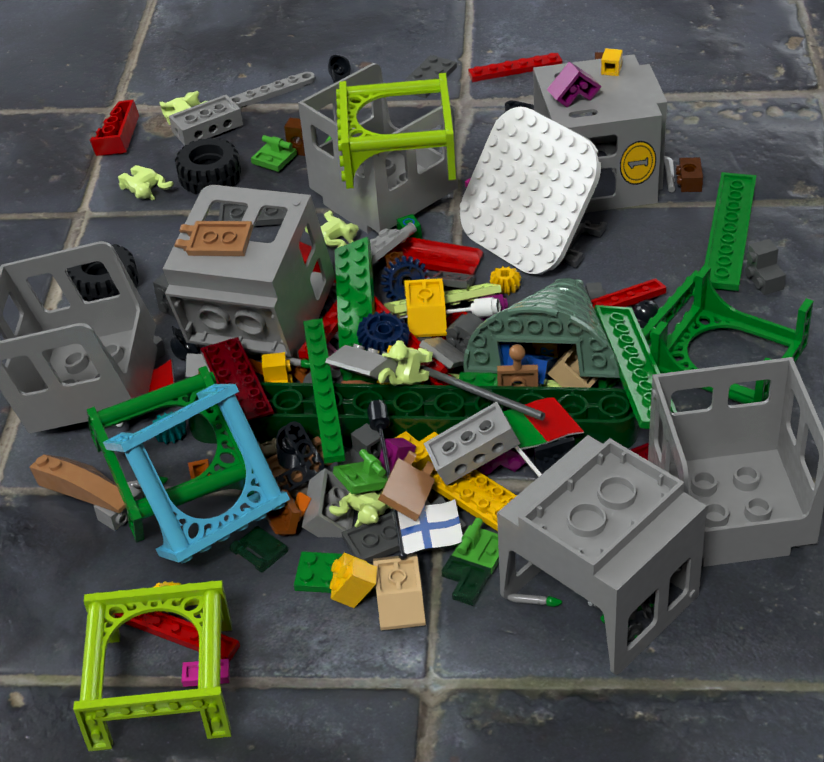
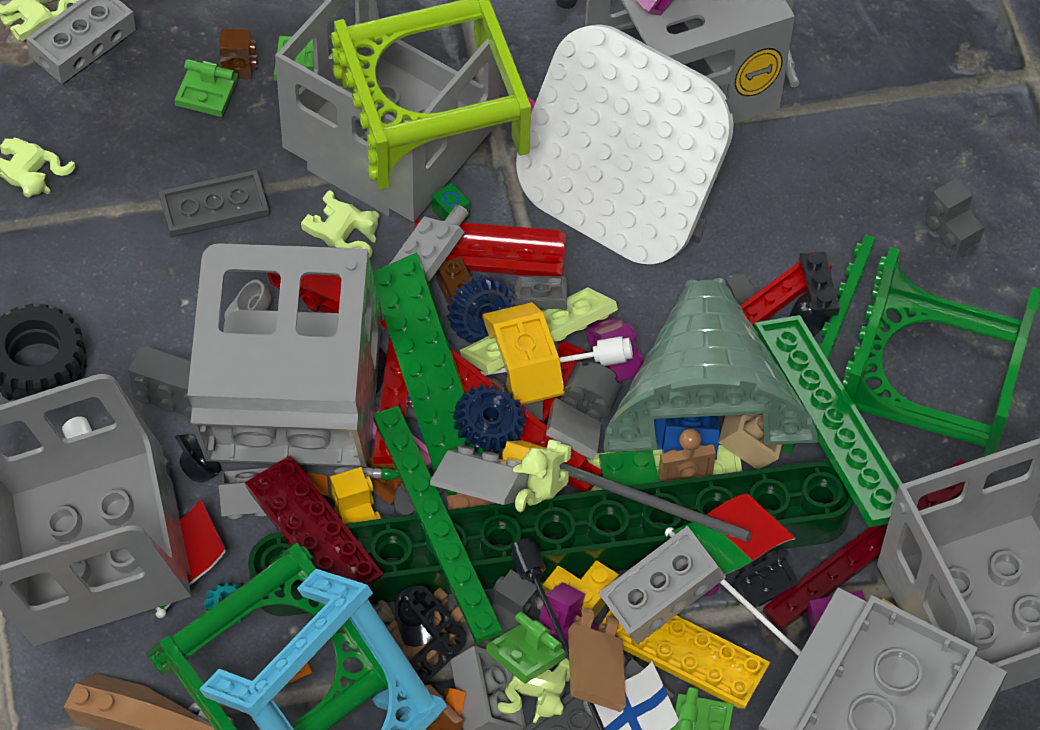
camera: 20 degrees left, 15 degrees up
medium nougat tile [174,221,253,256] -> none
black tyre [175,137,241,194] -> none
yellow gear [490,266,521,295] -> none
reddish brown brick [676,157,703,192] -> none
green plate [704,172,757,291] -> none
none -> black plate [799,252,840,317]

